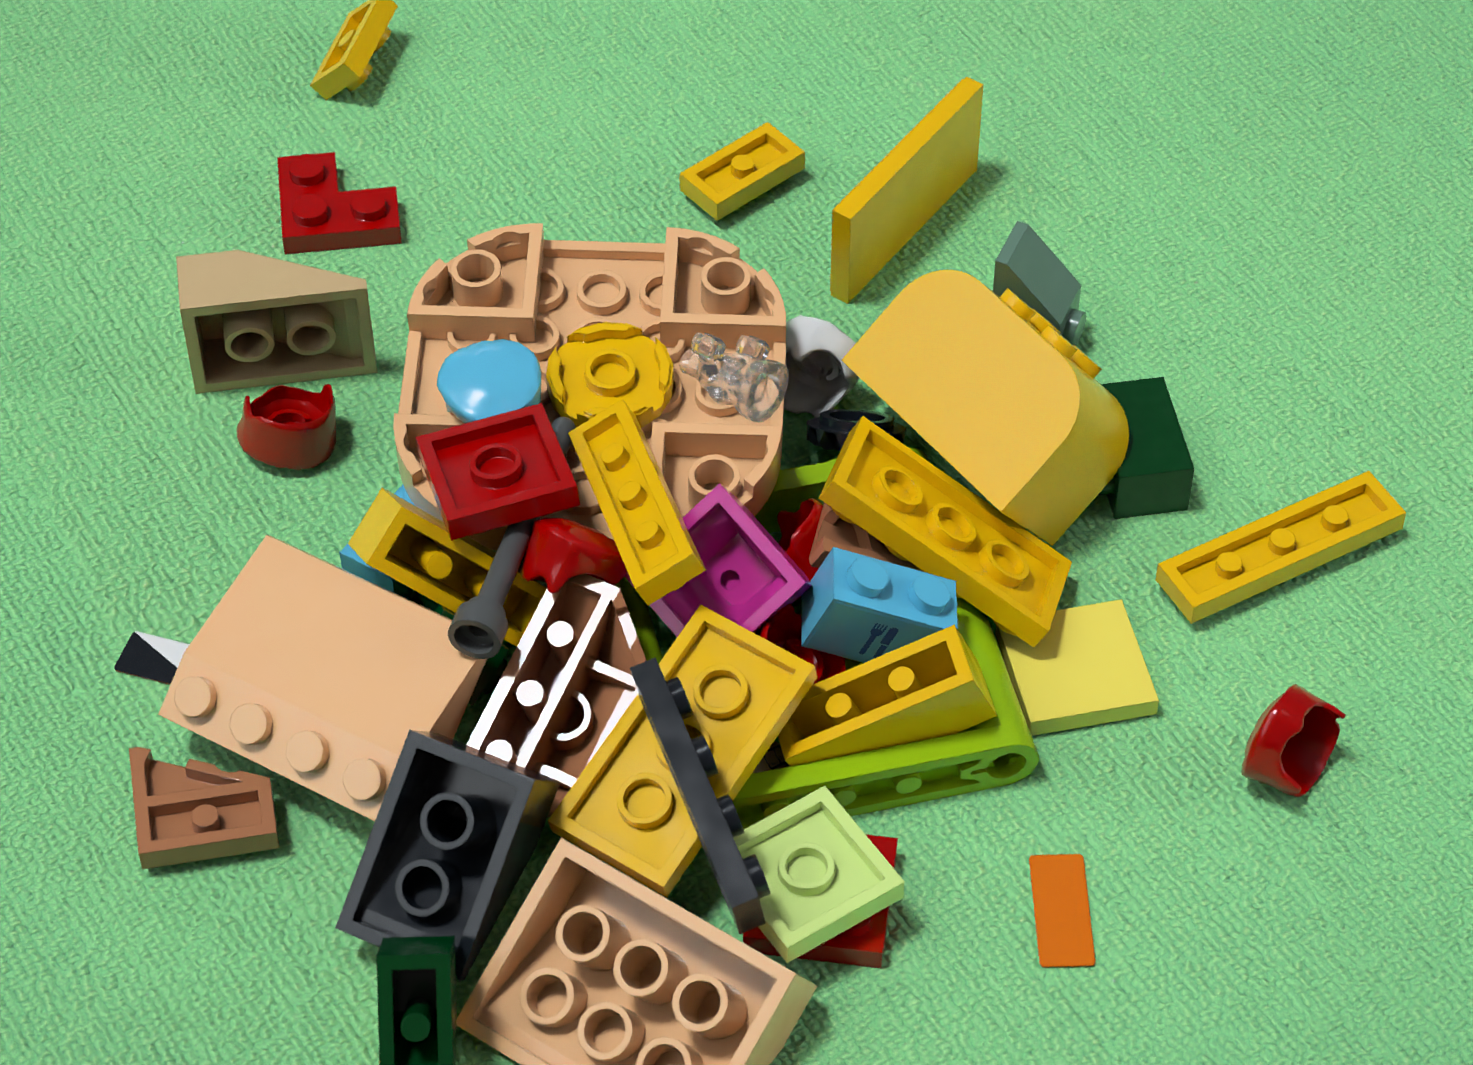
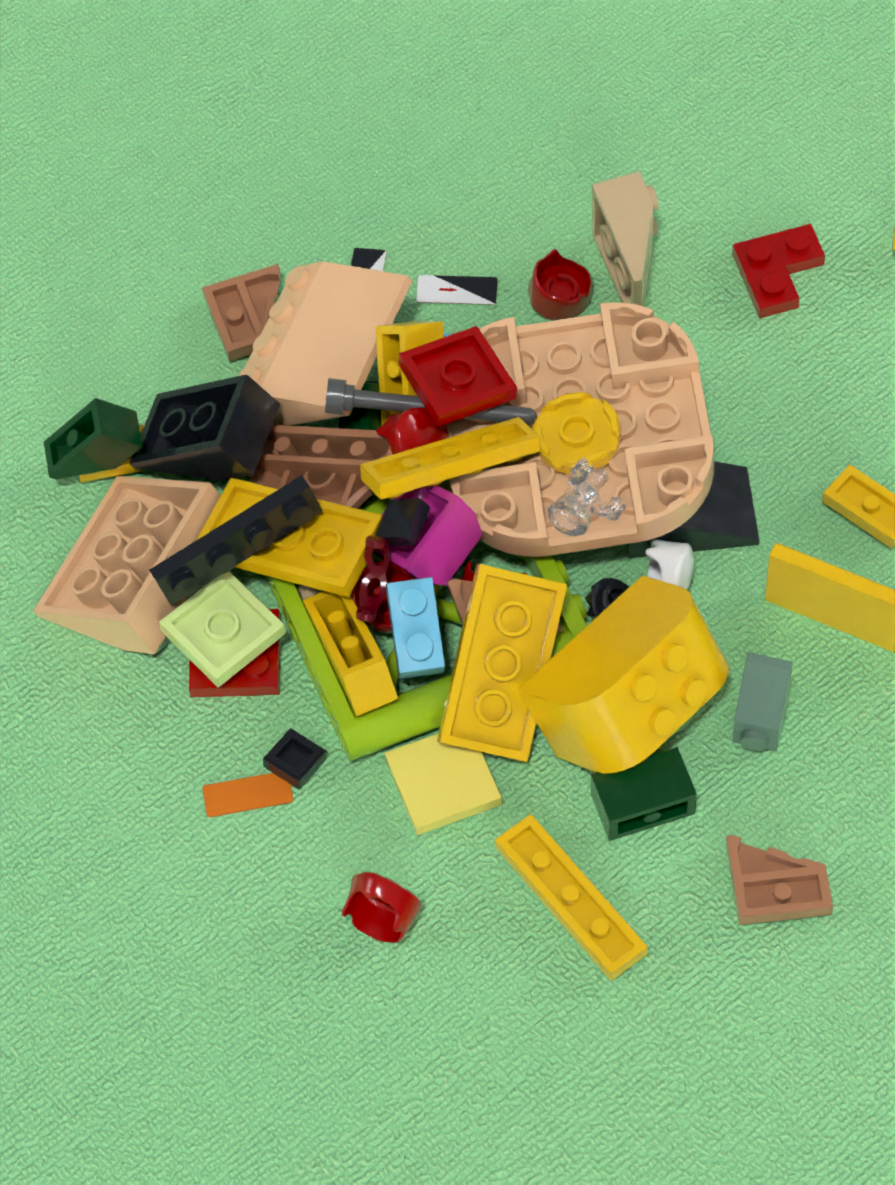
camera: 85 degrees right, 10 degrees up
medium azure hair [437,339,541,424] -> none
none -> black tile [263,728,327,790]
none -> dark red cap [356,535,391,621]
none -> black tile [374,498,430,546]
none -> sticker [416,275,498,304]
none -> nougat wing [726,835,833,925]

